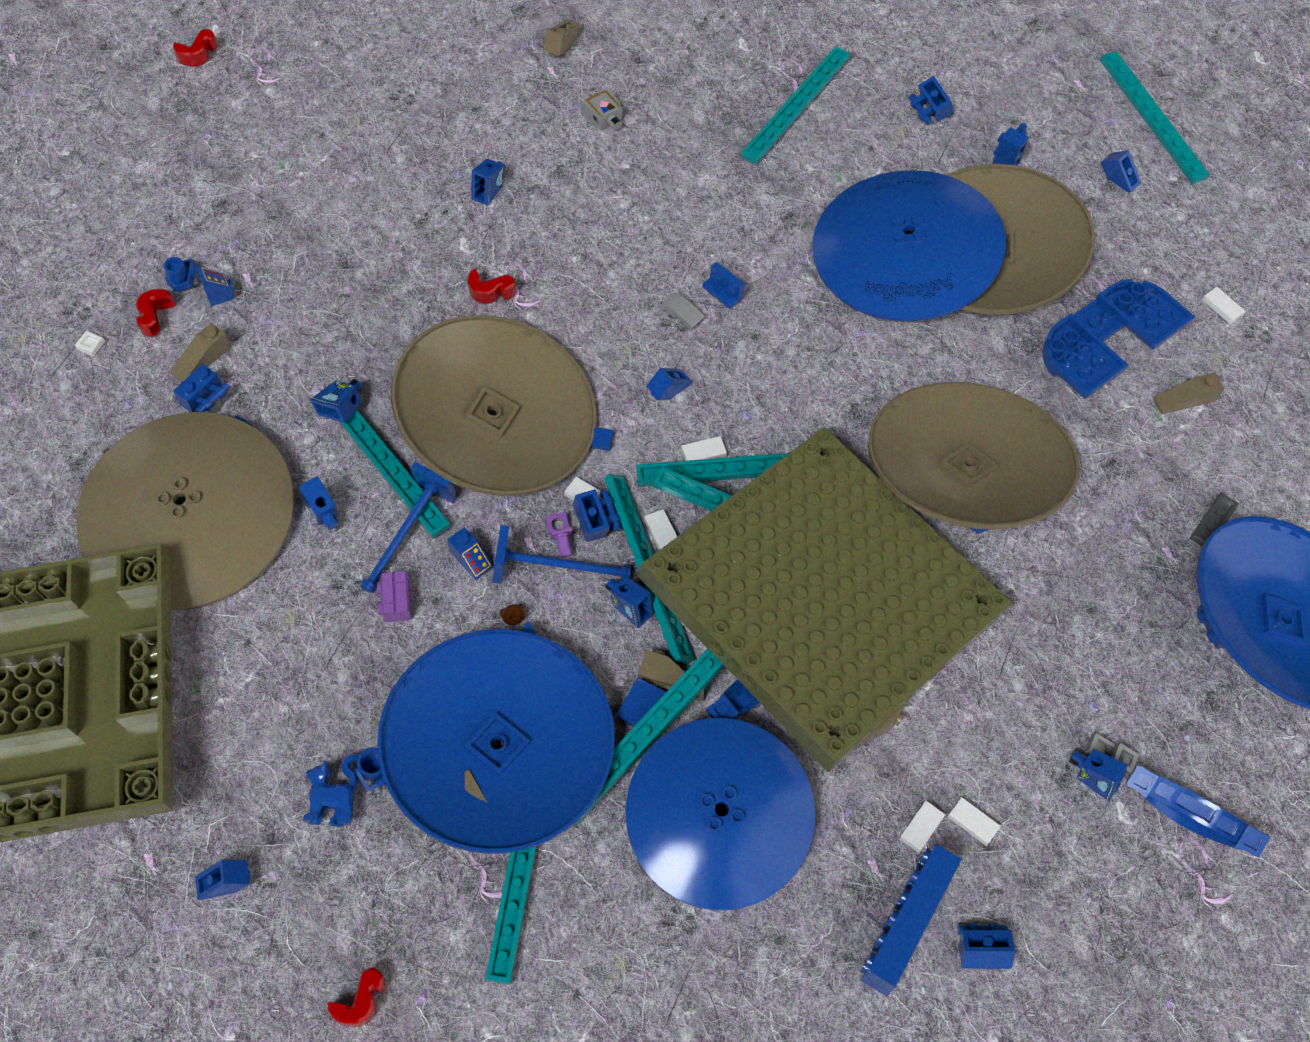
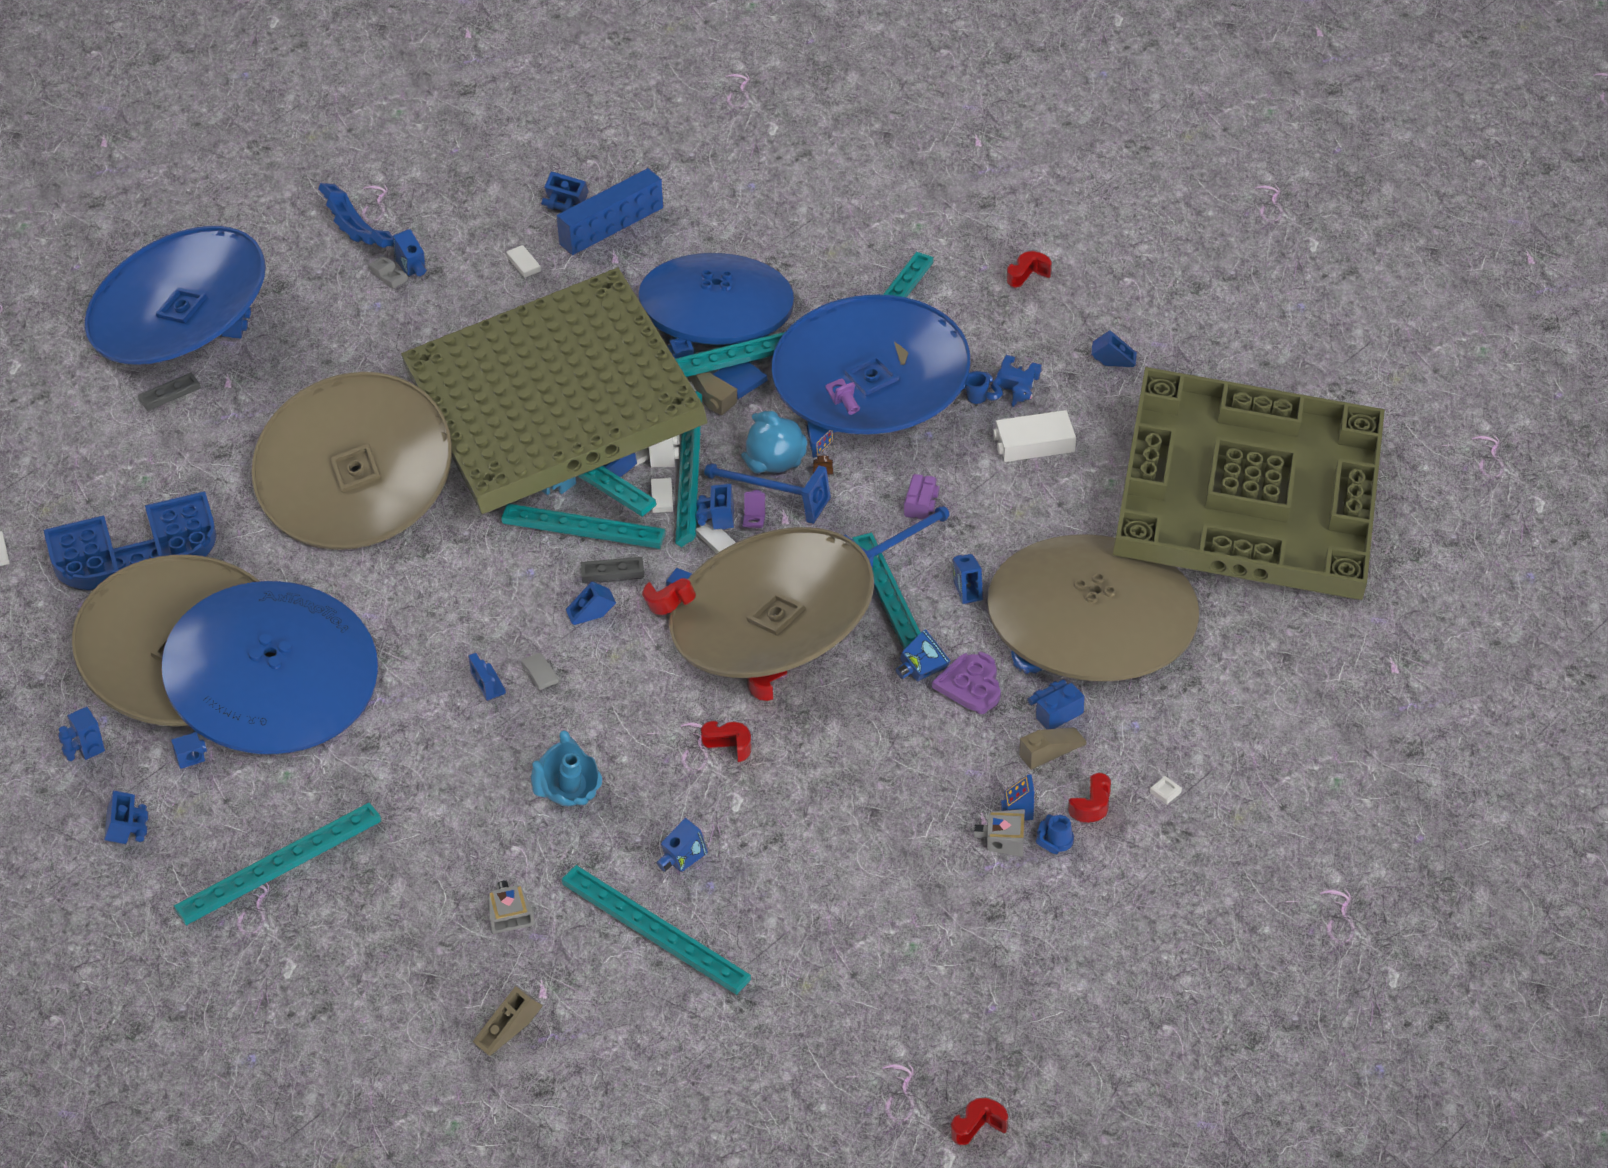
camera: 155 degrees left, 15 degrees down
blue slope [447,527,493,580] -> none
blue torso [605,577,654,629] -> none
white tile [681,436,727,461] -> none
white tile [899,801,946,853] -> none
dark tan slope [1153,373,1224,414] -> none
none -> blue brick [171,732,207,769]
none -> dark azure piece [531,730,603,806]
none -> teal plate [562,865,751,995]
none -> dark grey plate [580,556,644,583]
none -> red animal [642,578,696,615]
none -> dark azure piece [741,411,807,474]
none -> medium lavender bracket [825,379,860,415]
none -> medium lavender plate [932,652,1001,714]
none -> light grey torso [974,809,1025,857]
none -> white brick [993,410,1076,462]

